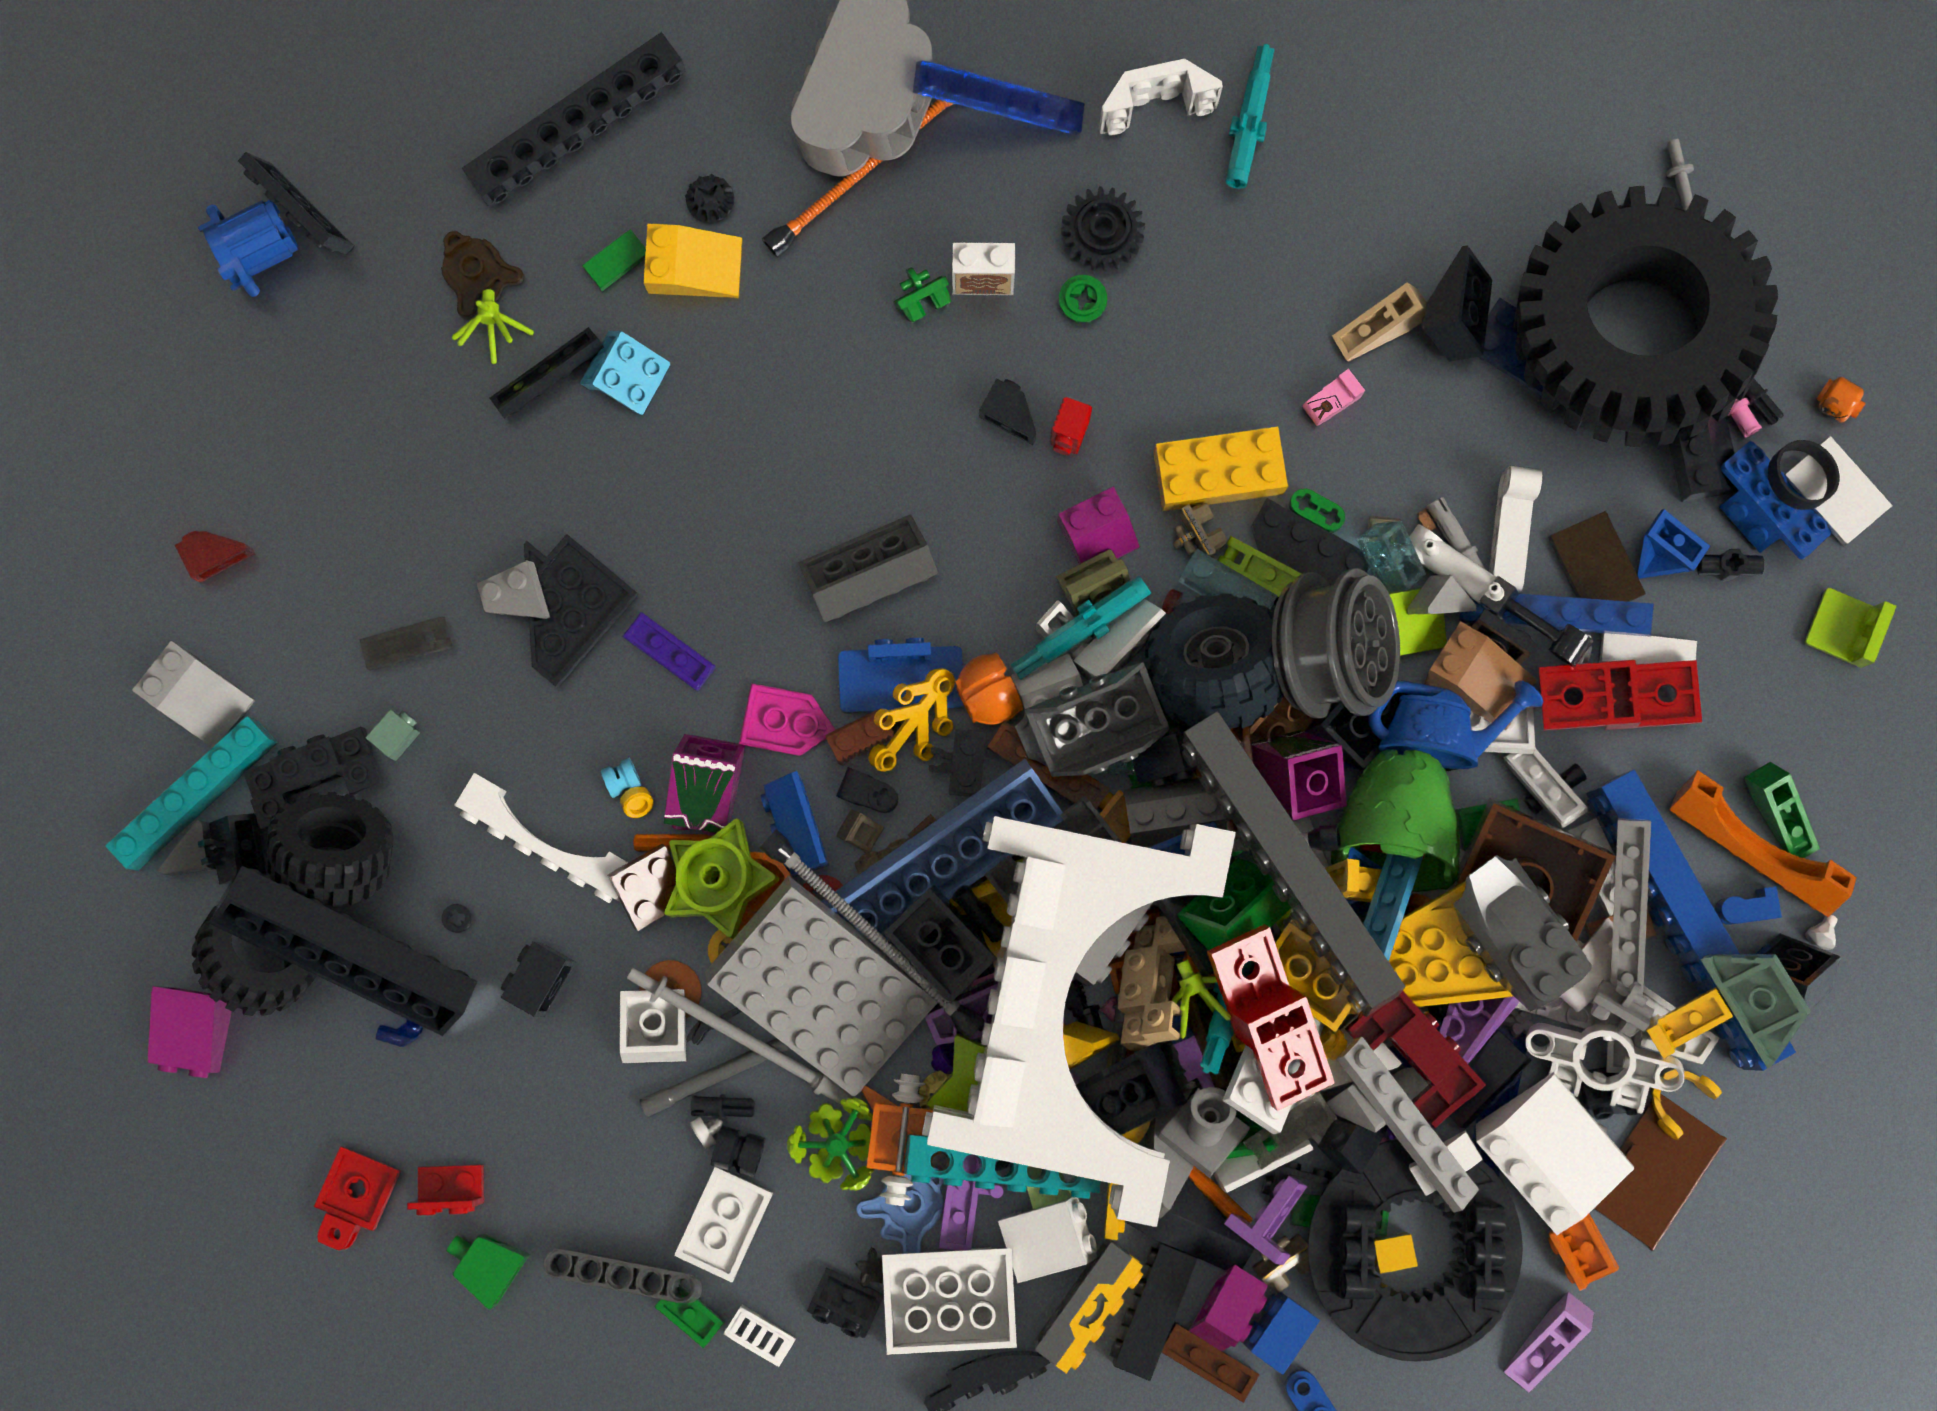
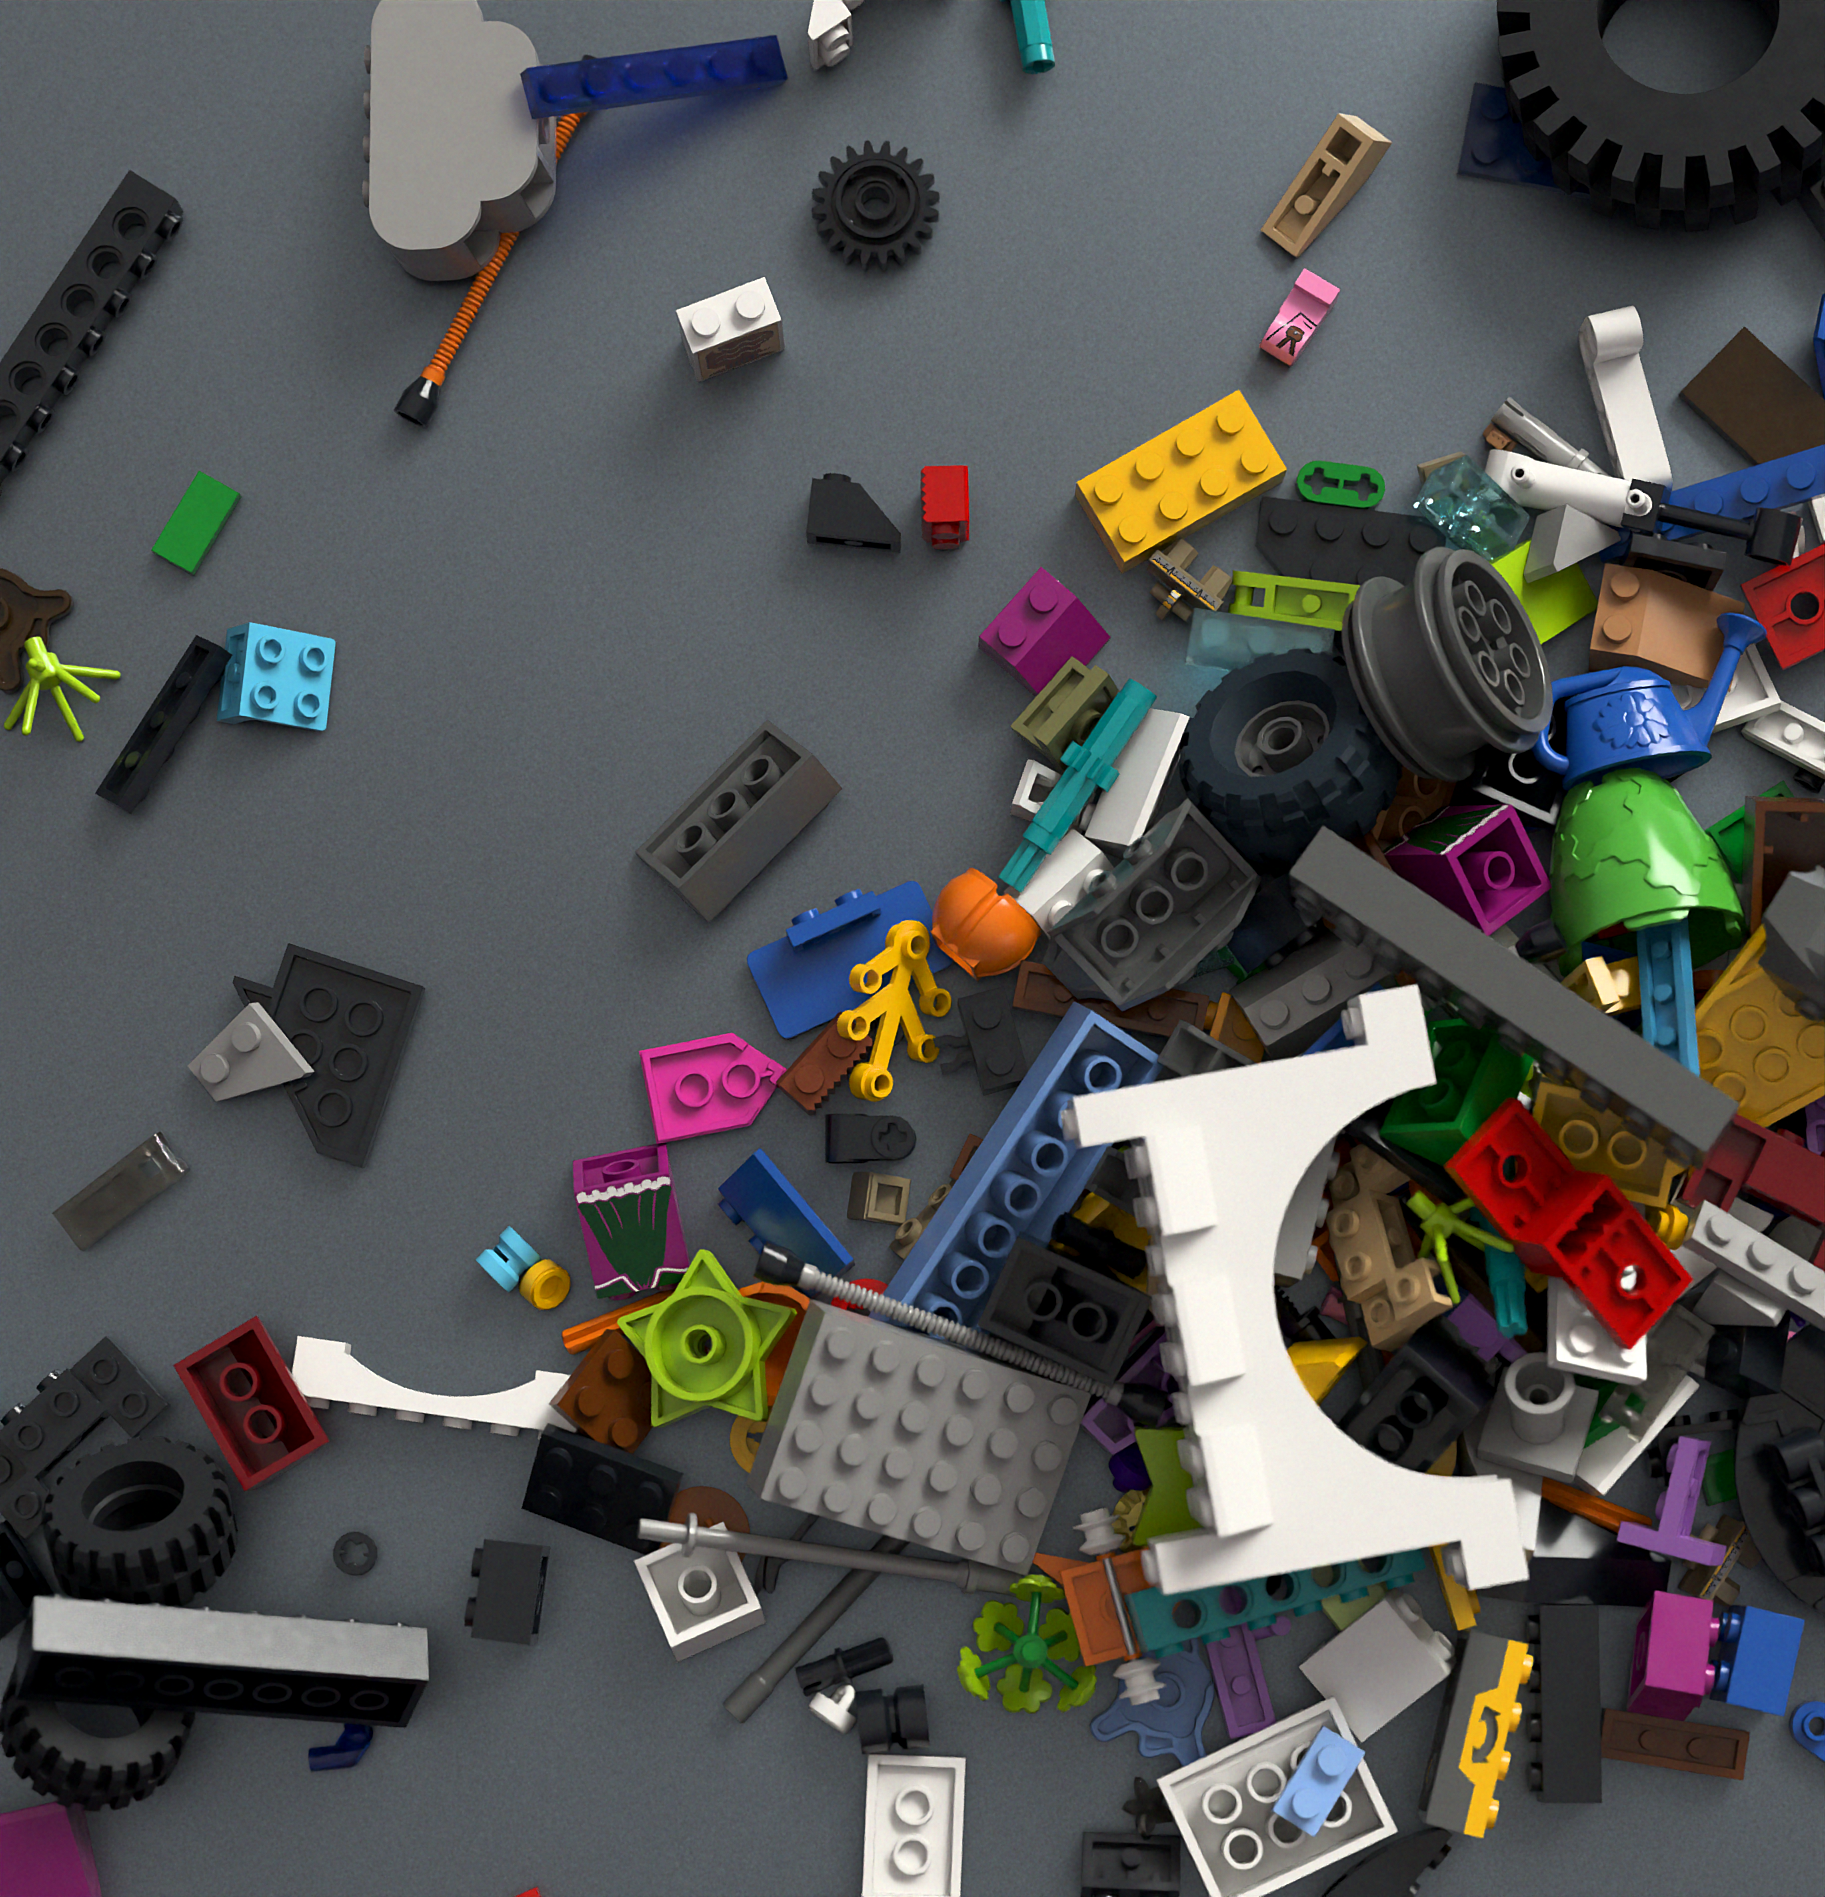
camera: 20 degrees left, 0 degrees up
sand green brick [366,709,420,761] -> none
dark purple tile [622,612,716,692] -> none
yellow slope [644,224,742,298] -> none
black gear [685,174,734,223] -> none
green hips [893,267,951,322] -> none
green gear [1059,275,1108,323] -> none
clear red tile [1161,589,1183,615] -> none
black slope [1422,245,1493,362] -> none
none -> dark red slope [173,1316,330,1491]
none -> black plate [521,1423,683,1555]
none -> light blue plate [1271,1725,1366,1837]

